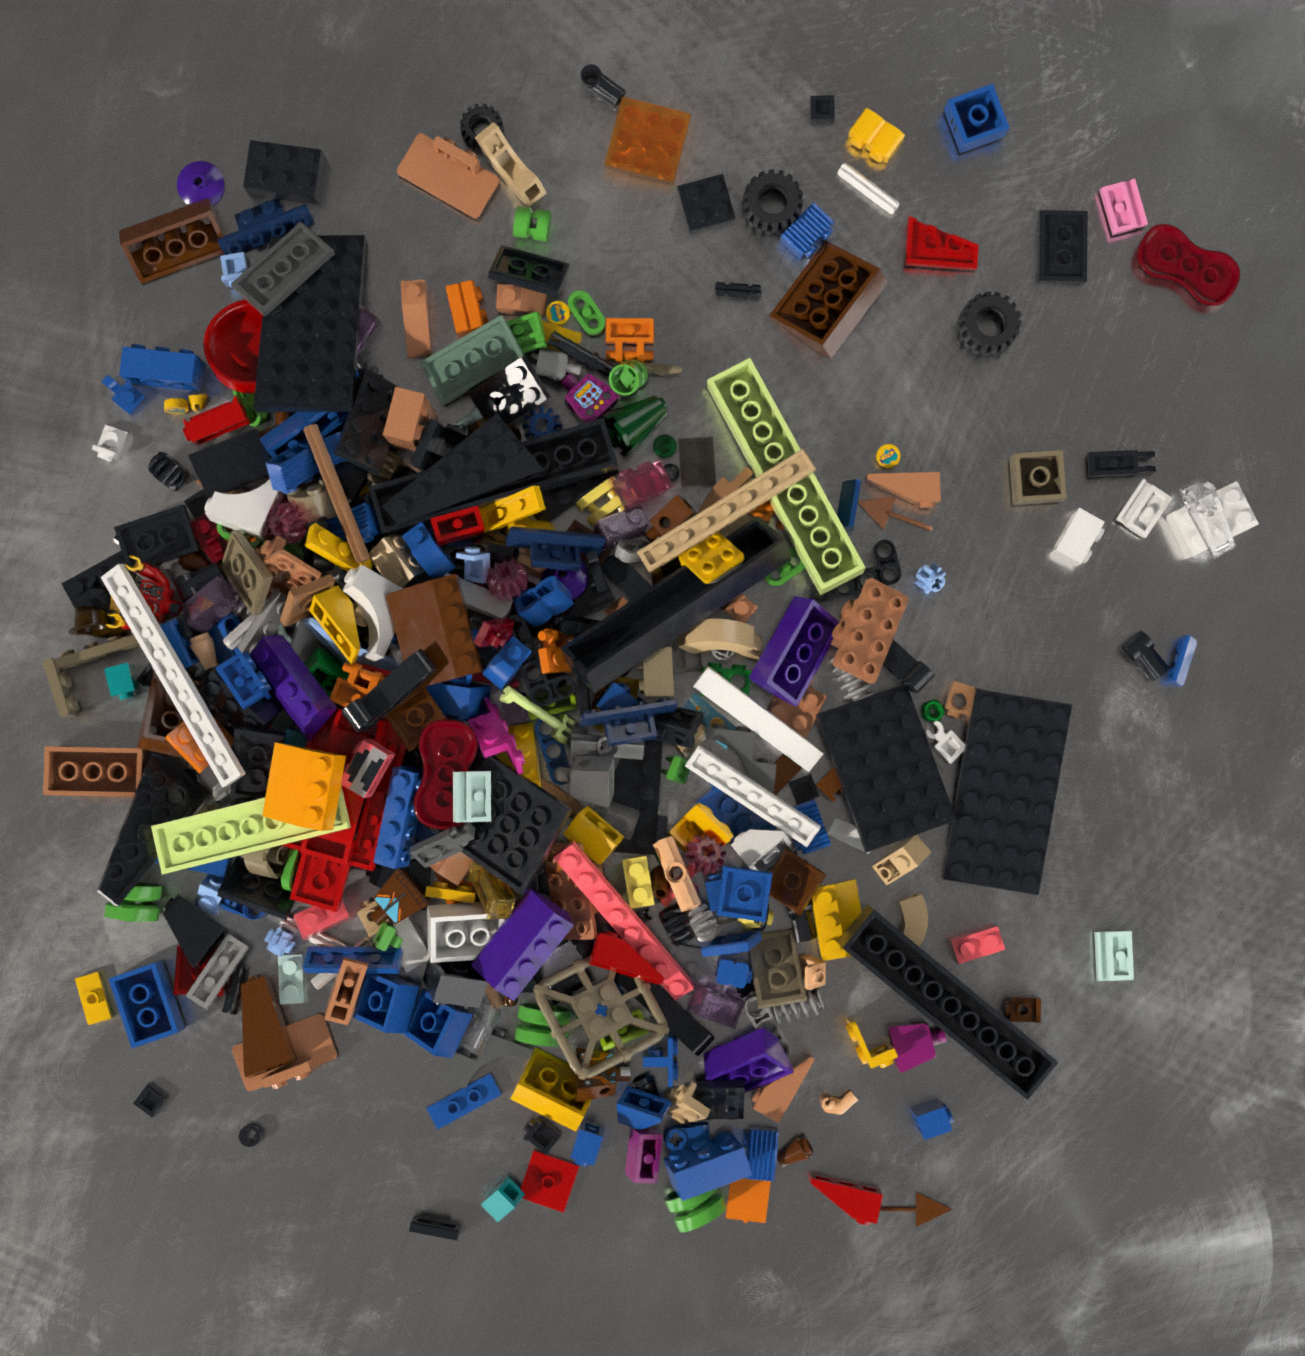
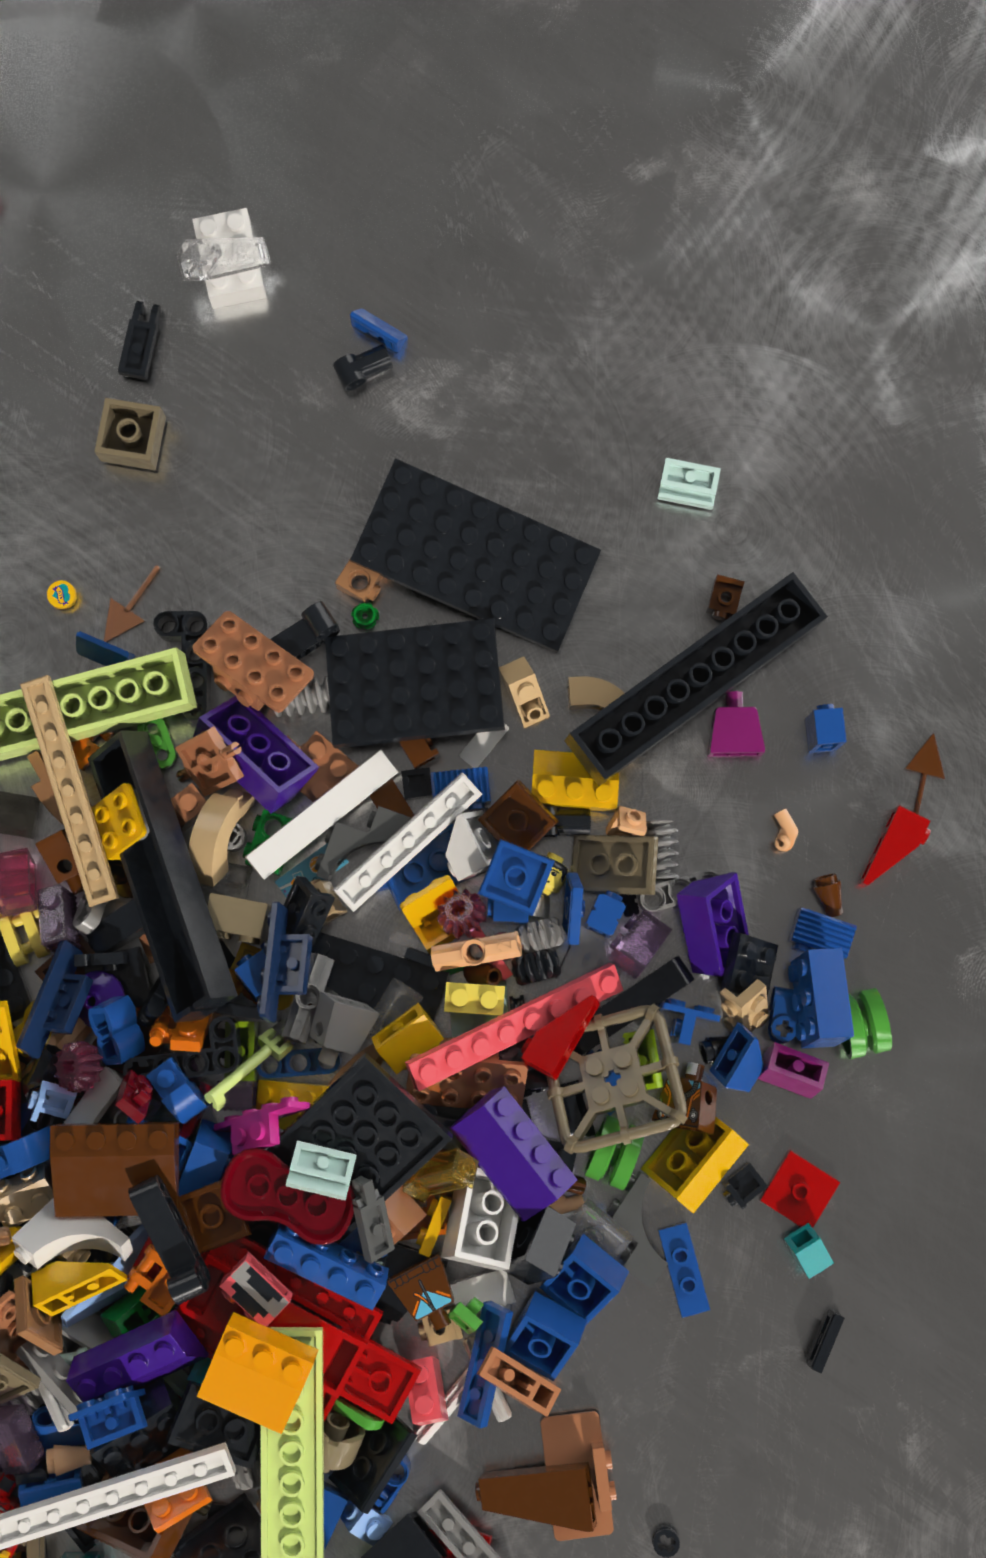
camera: 80 degrees left, 5 degrees down
black pin [222,964,248,1015] -> none
light blue gear [264,926,296,957] -> none
light aqua plate [278,953,306,1004] -> none
blue brick [571,1120,604,1167] -> none
black hinge [661,463,680,483] -> none
bright green tile [661,755,690,784] -> none
orange piece [726,1178,771,1223] -> none
nougat slope [751,1053,815,1123] -> none
yellow bracket [845,1016,898,1069] -> none
nougat slope [865,472,941,508] -> none
light blue gear [915,563,946,594] -> none
white plate [924,721,965,764] -> none
coral brick [947,924,1005,964] -> none
white brick [1051,508,1105,566] -> none
white plate [1115,479,1172,539] -> none
none -> nougat plate [175,726,244,797]

